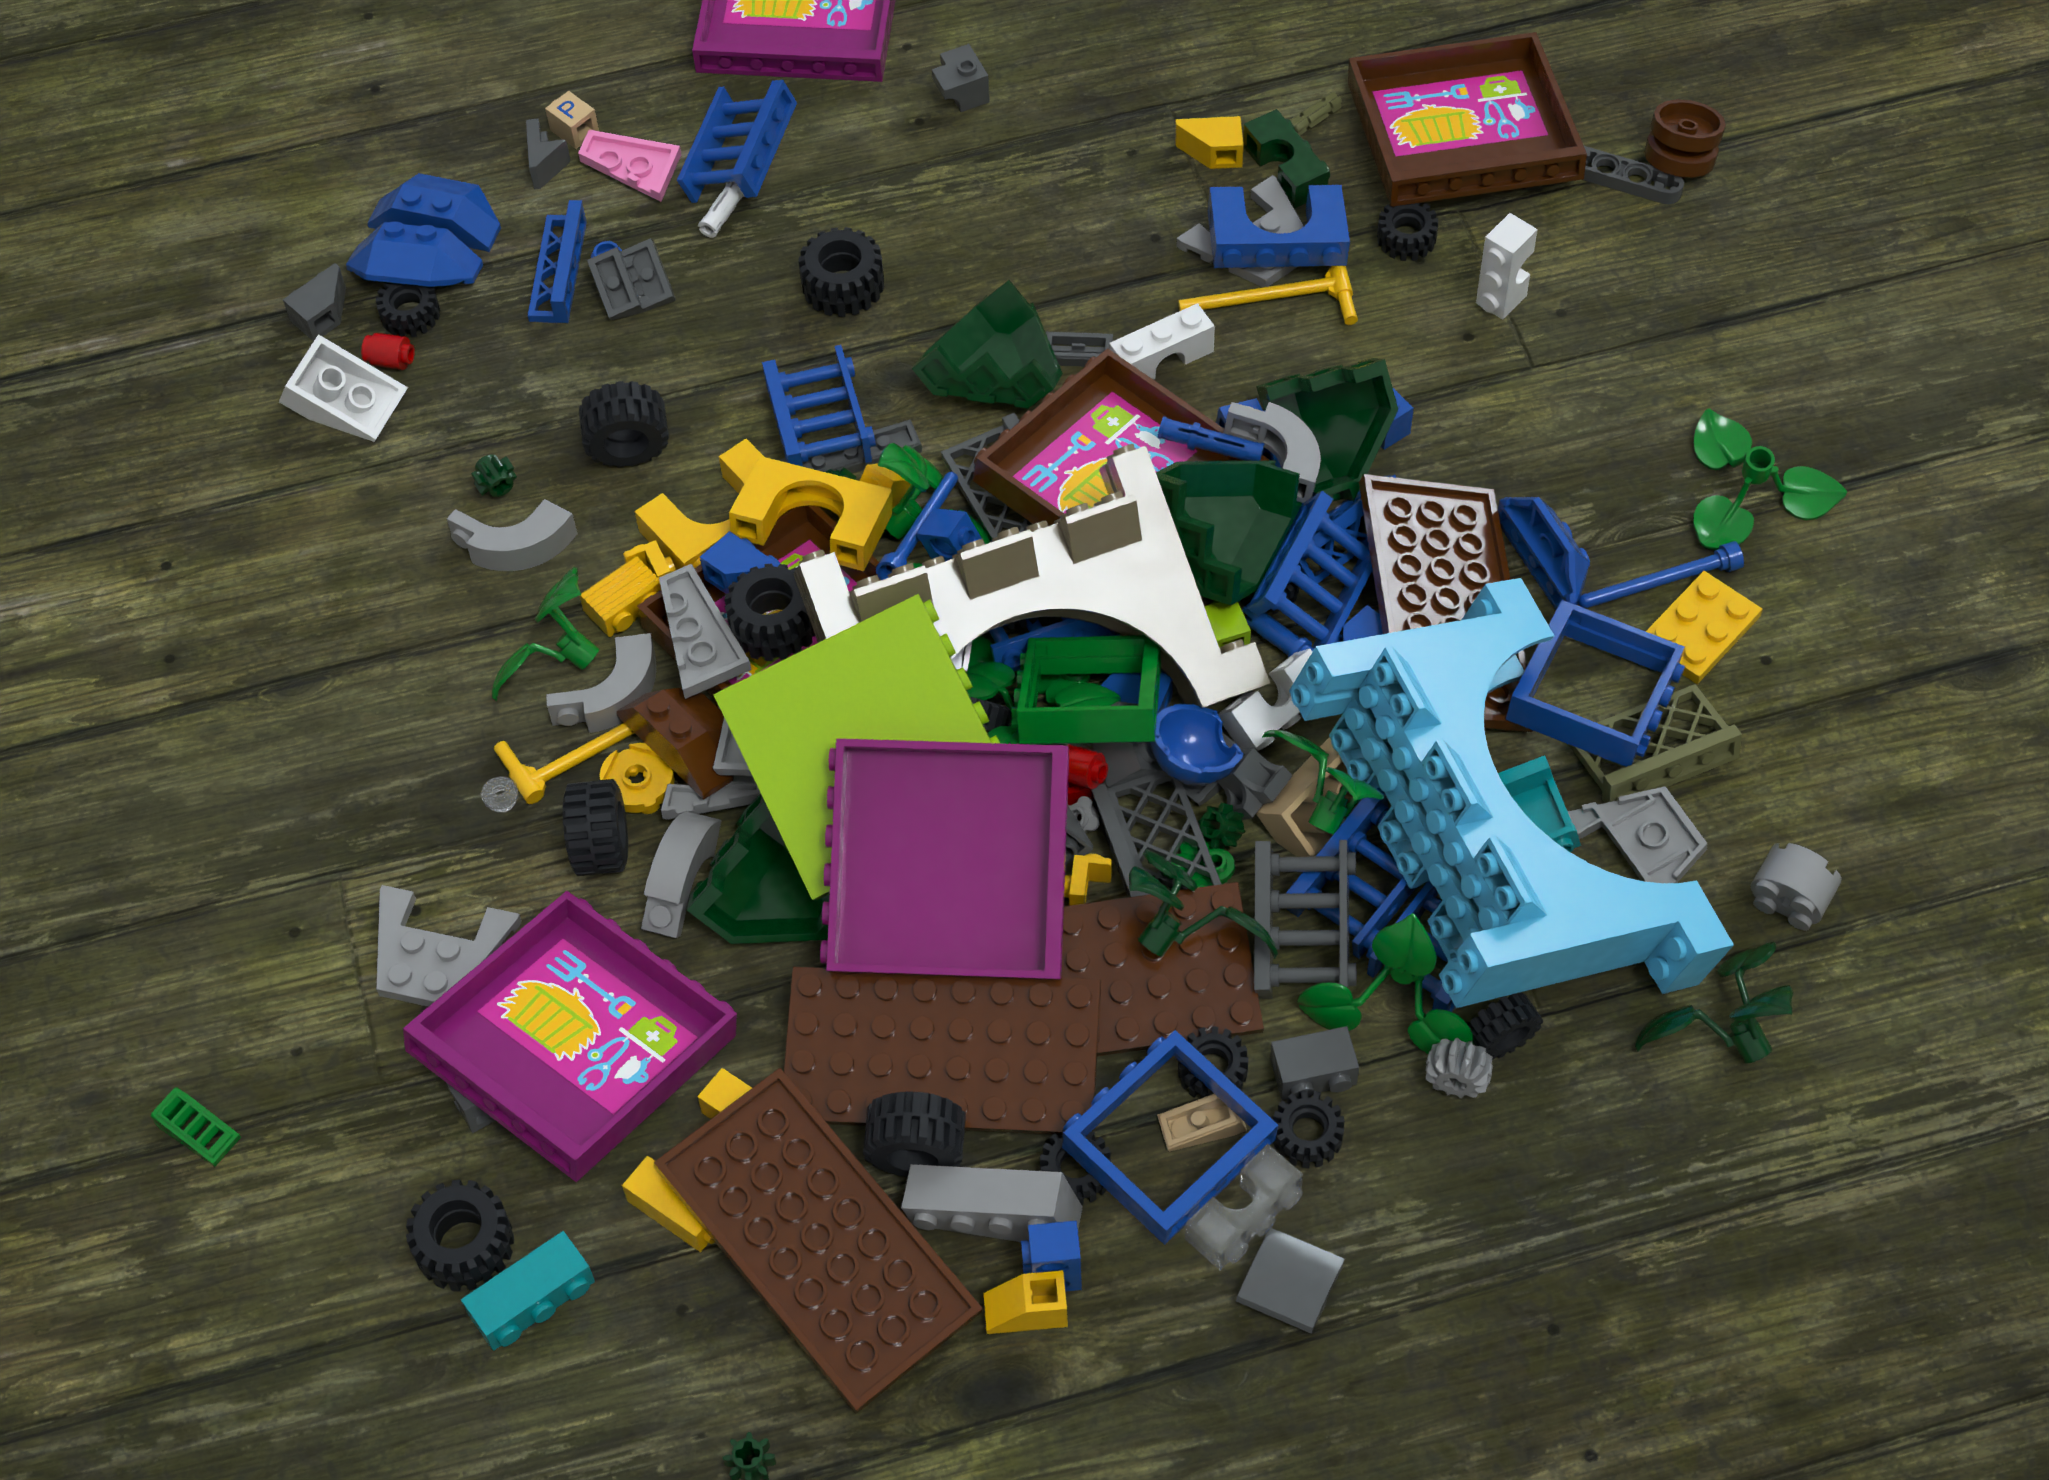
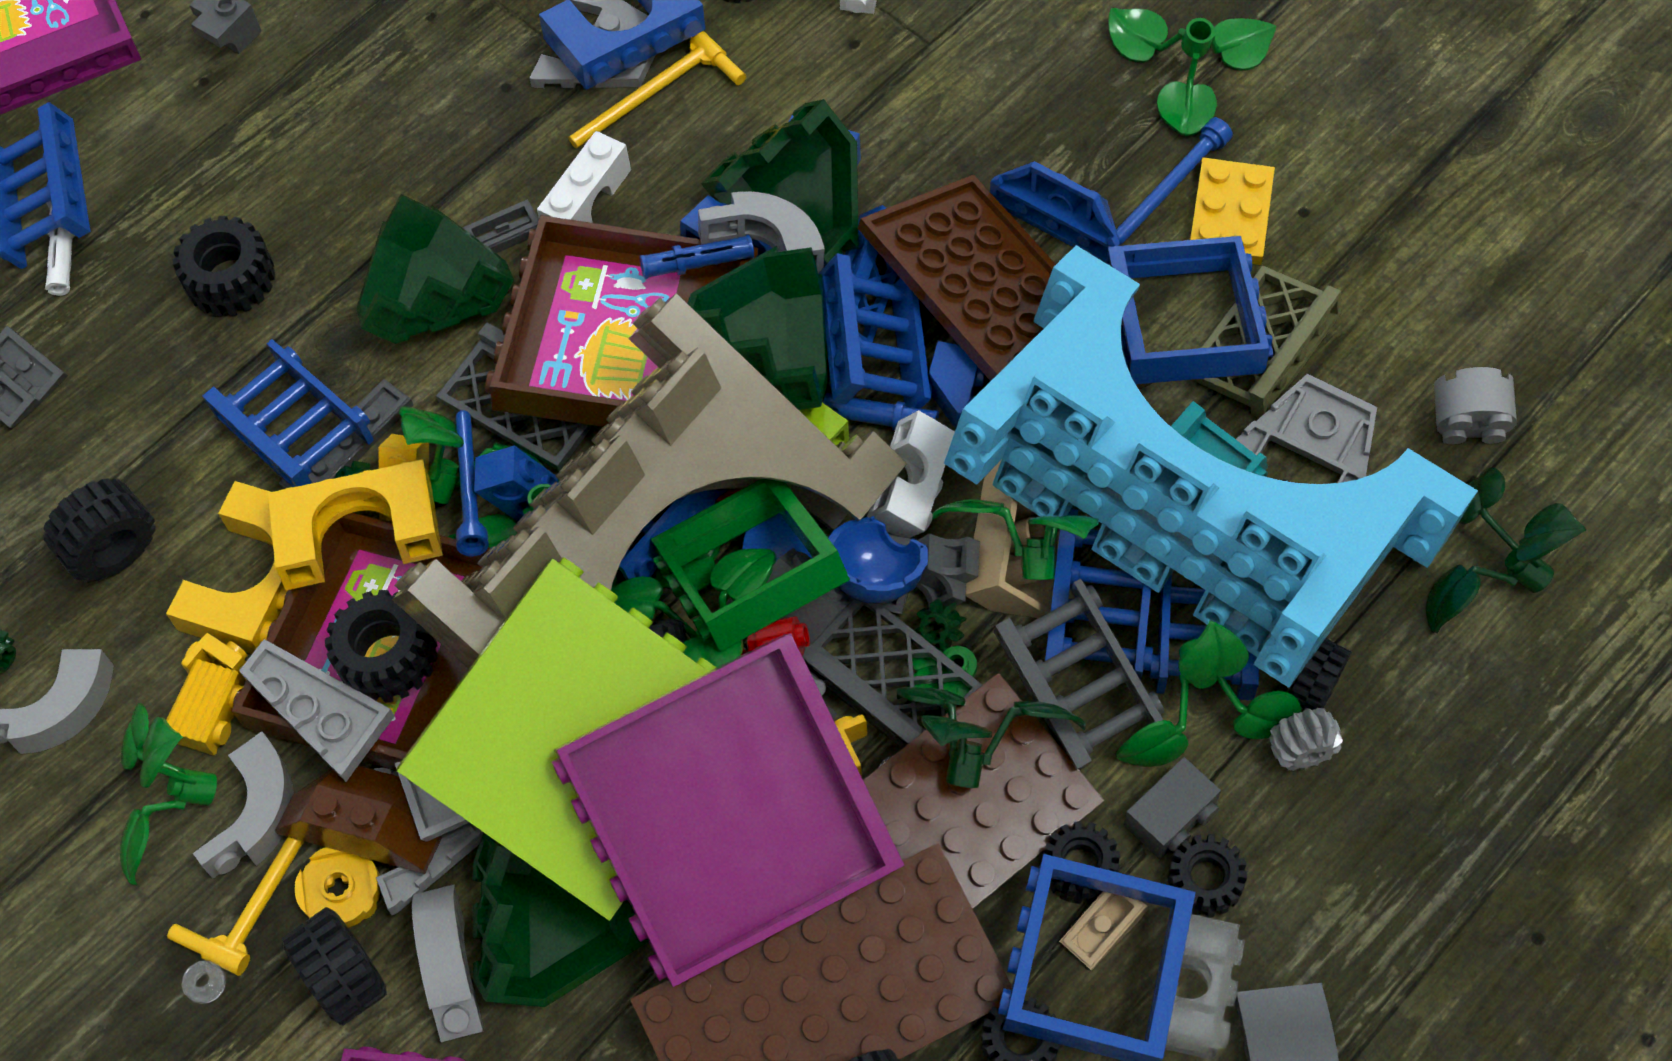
camera: 30 degrees left, 5 degrees up
blue slope [700,531,780,594] -> none

